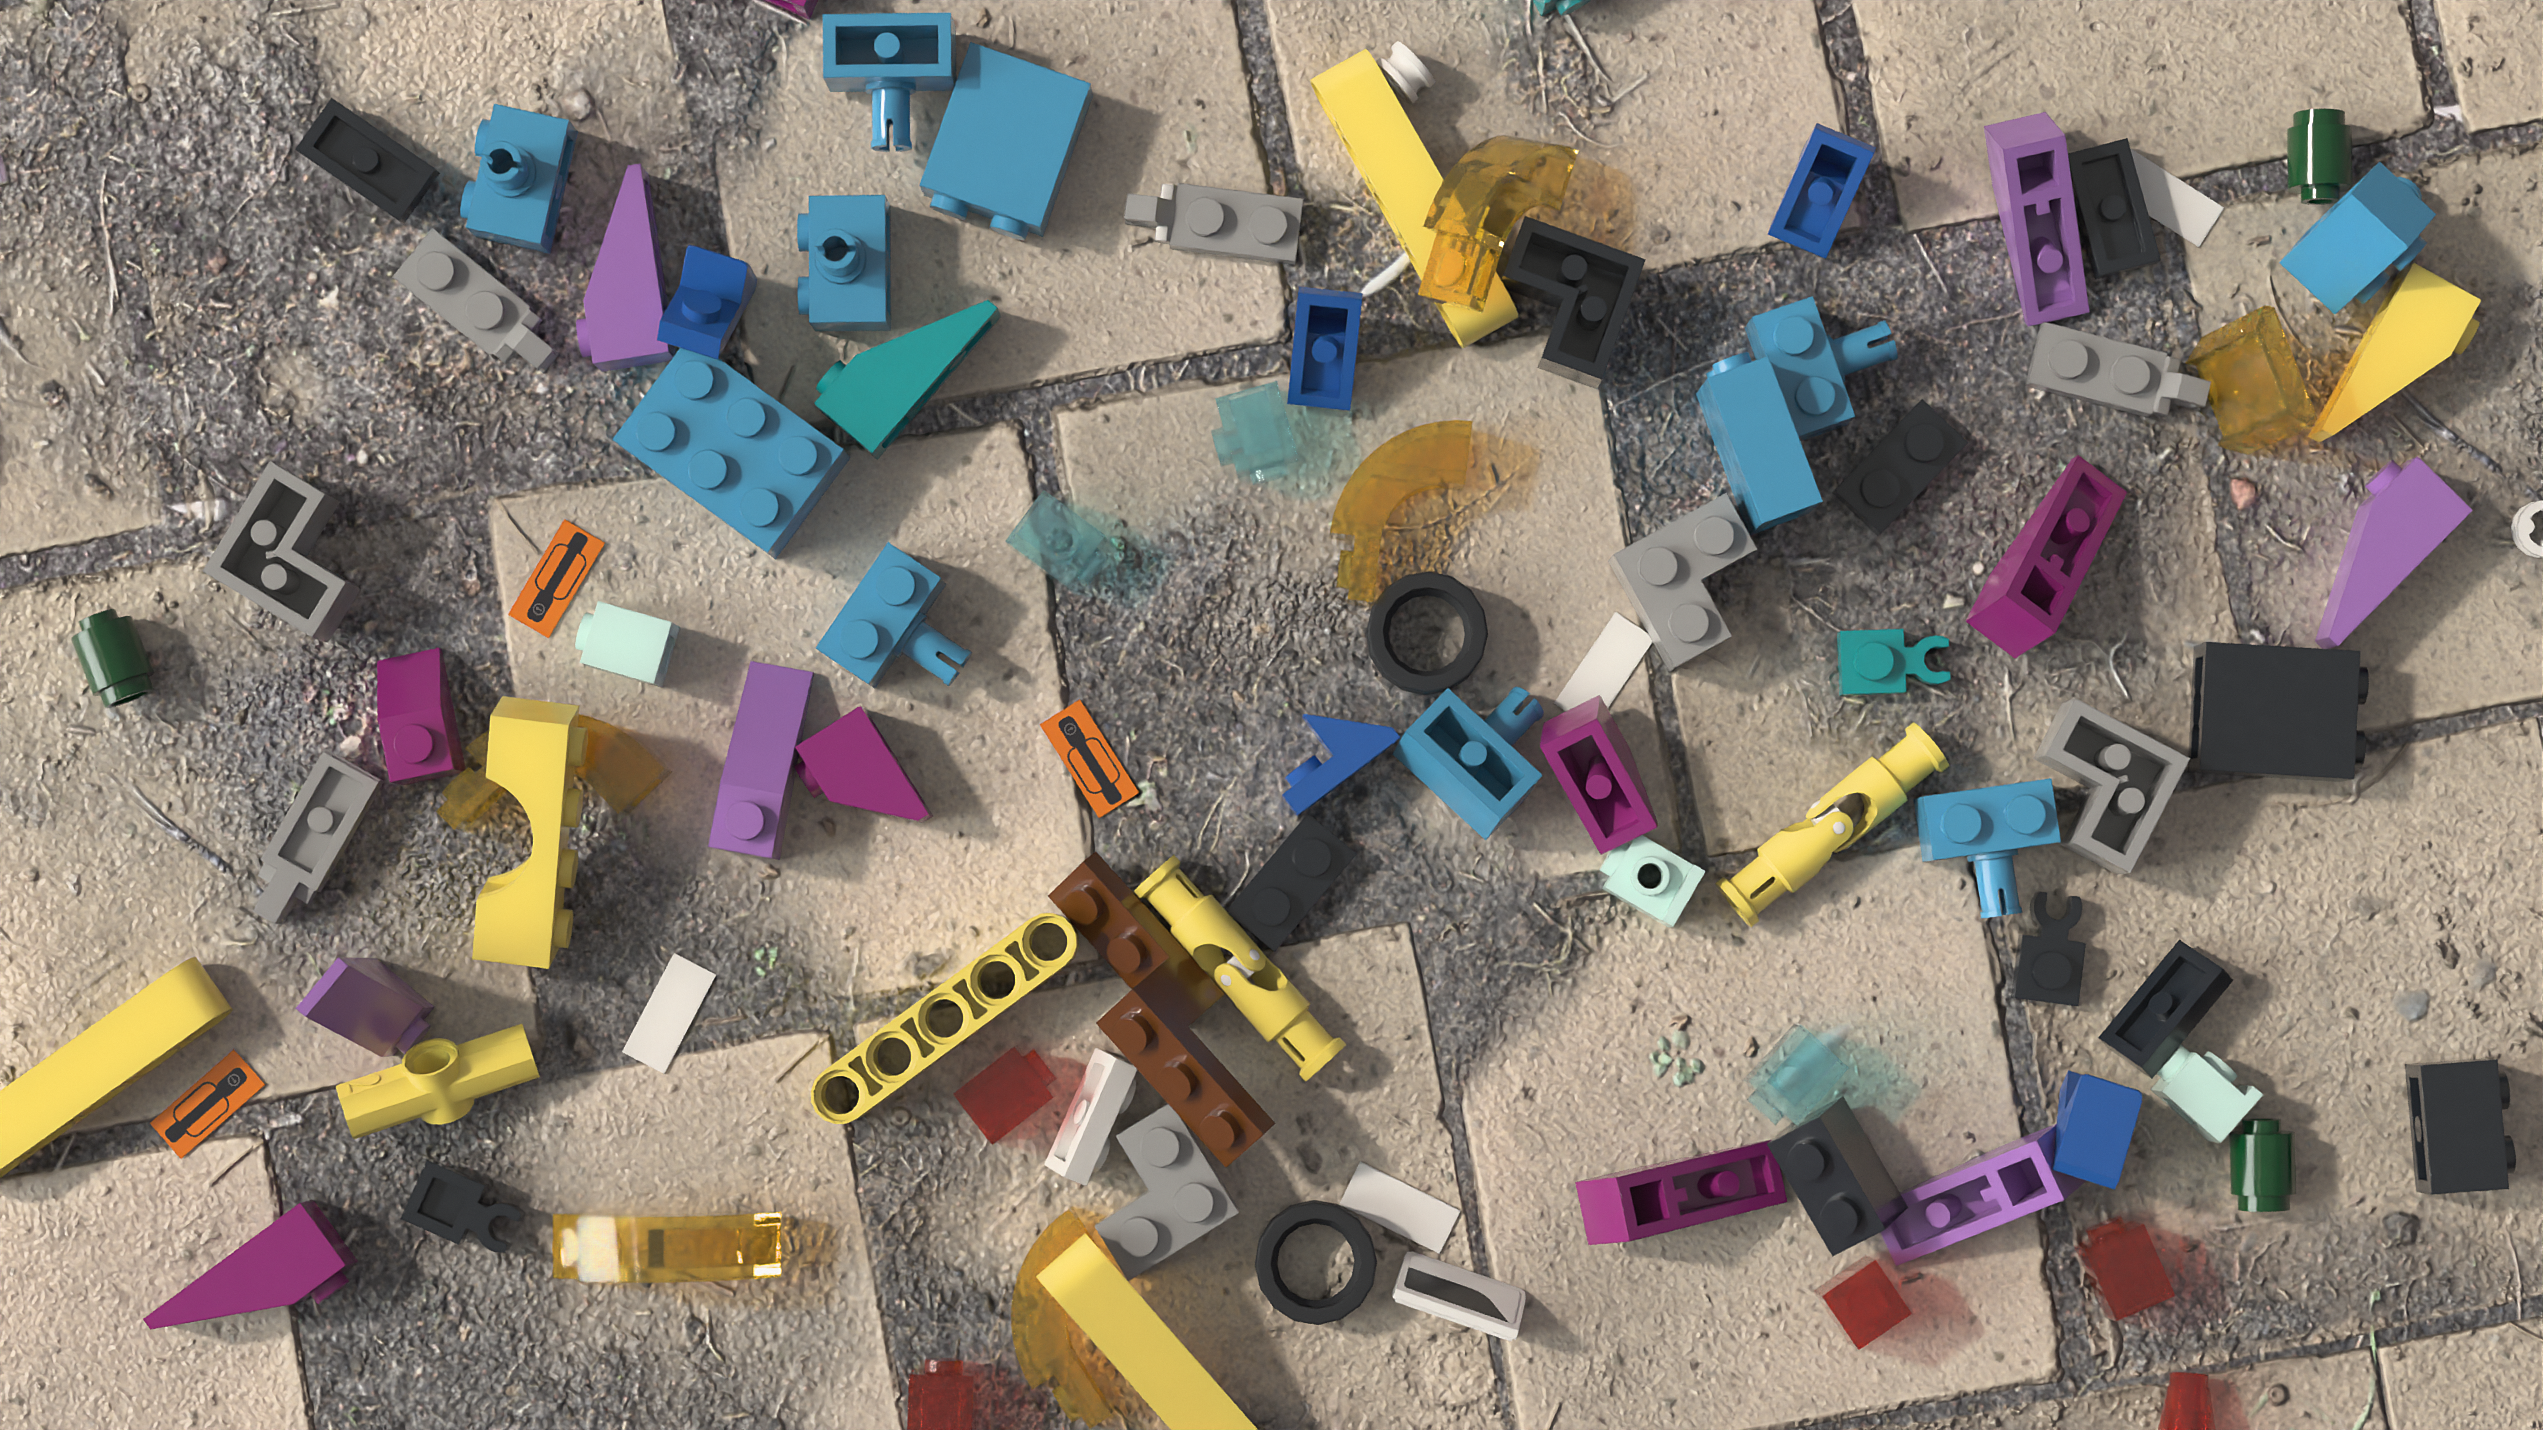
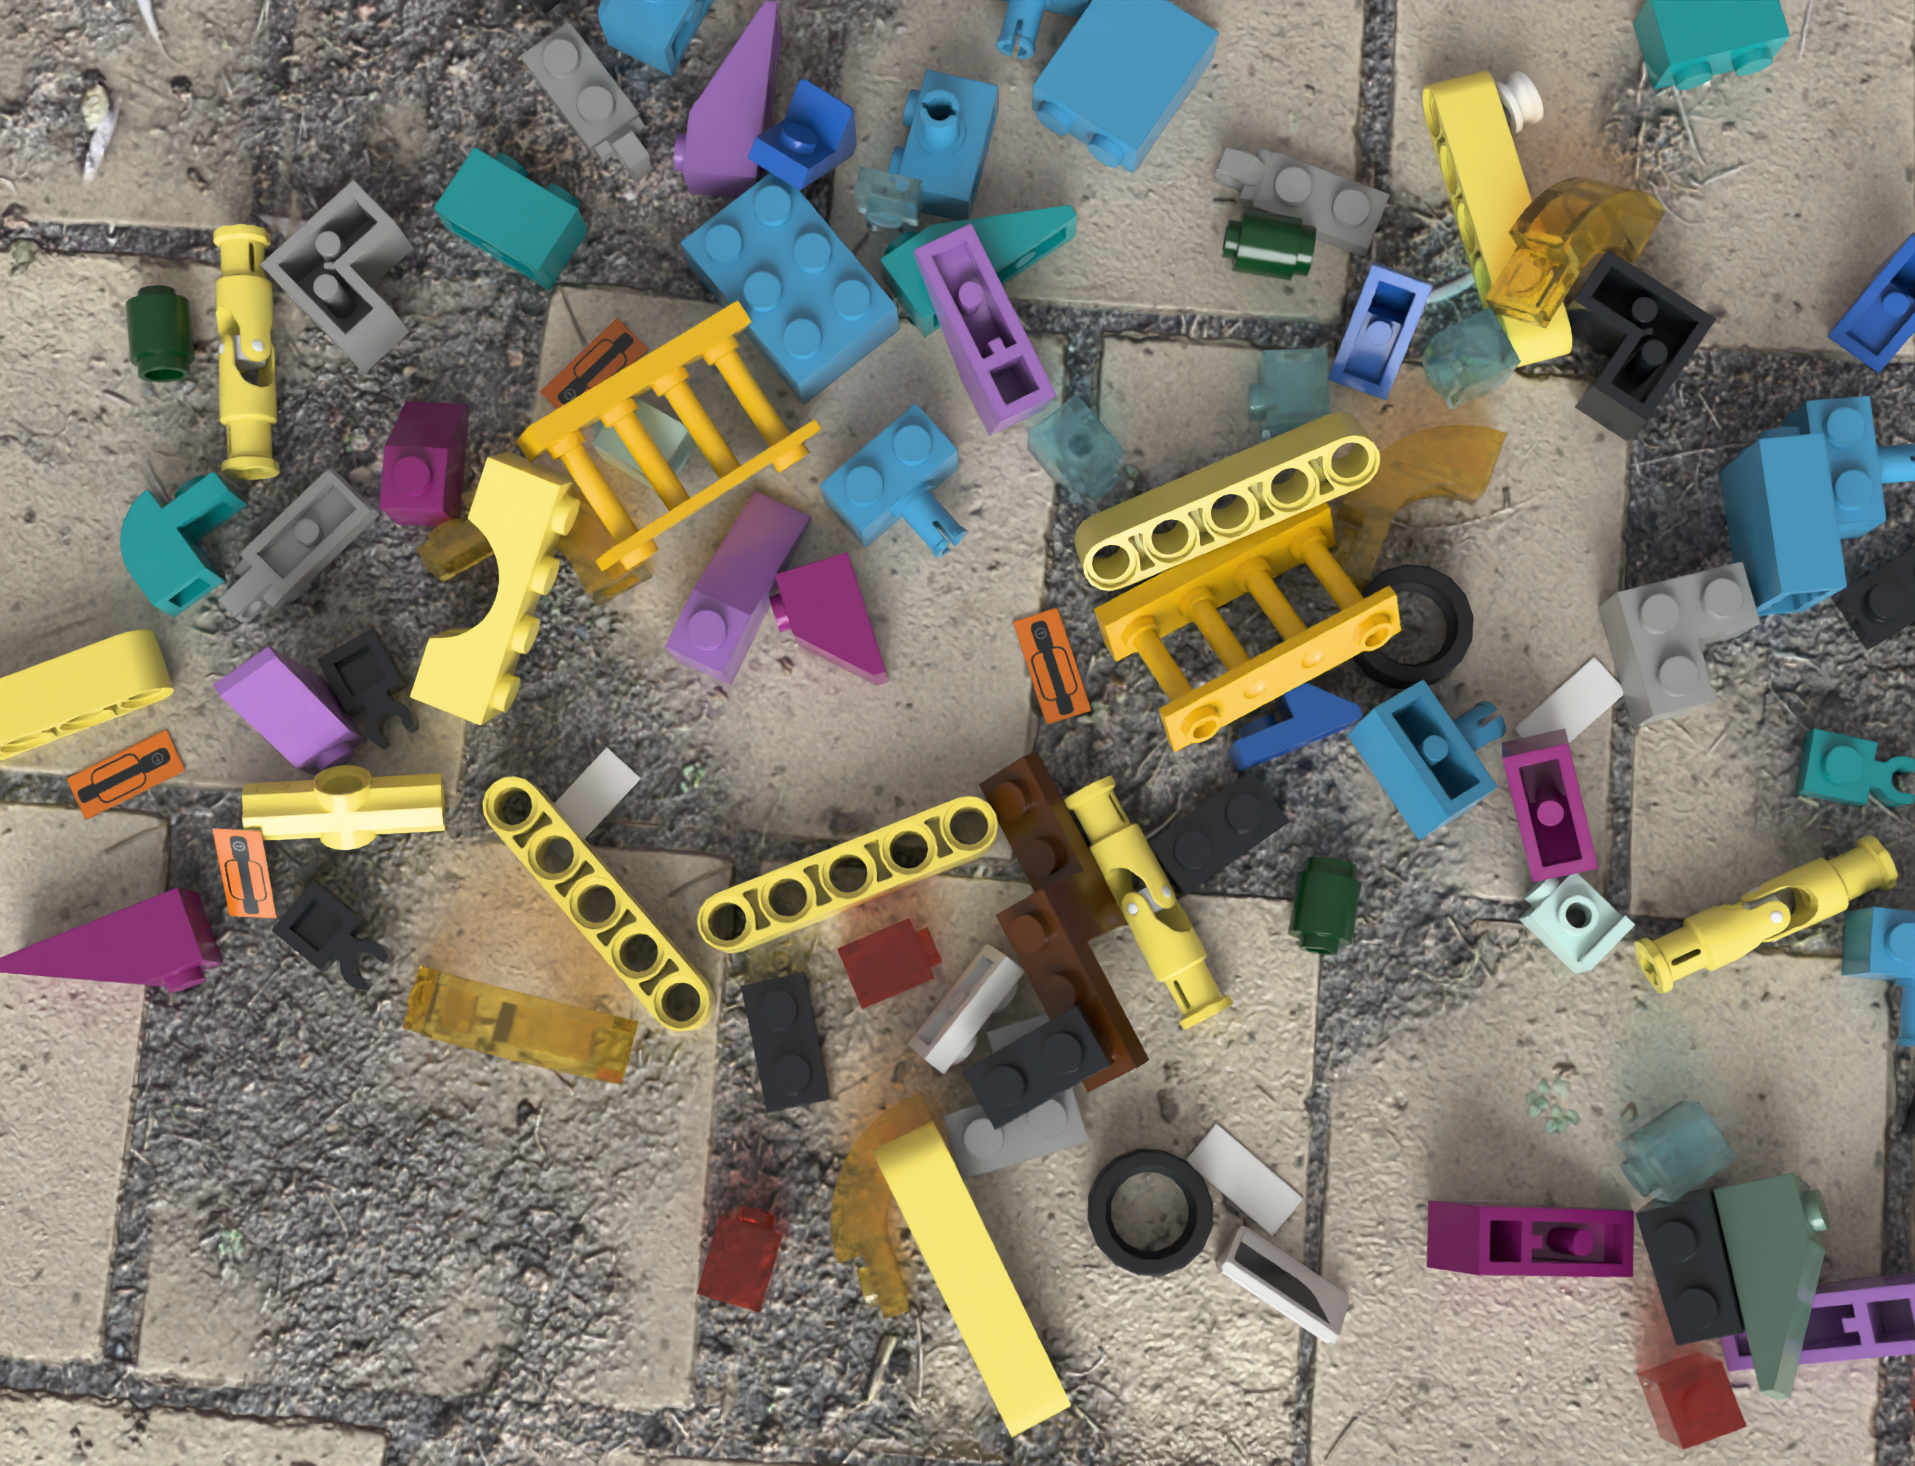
camera: 20 degrees right, 5 degrees down
none -> teal brick [120,471,247,618]
none -> sticker [212,828,277,918]
none -> light yellow piece [213,224,280,480]
none -> black plate [317,628,419,749]
none -> teal brick [434,147,589,290]
none -> light yellow beam [483,776,716,1032]
none -> yellow fence [515,300,822,572]
none -> black plate [741,972,832,1113]
none -> clear light blue plate [854,166,924,235]
none -> medium lavender slope [913,224,1056,436]
none -> black plate [962,1003,1115,1131]
none -> light yellow beam [1074,412,1380,591]
none -> yellow fence [1093,502,1401,752]
none -> dark green brick [1222,209,1316,280]
none -> dark green brick [1288,857,1362,955]
none -> clear light blue brick [1421,307,1521,411]
none -> sand green slope [1714,1172,1830,1400]

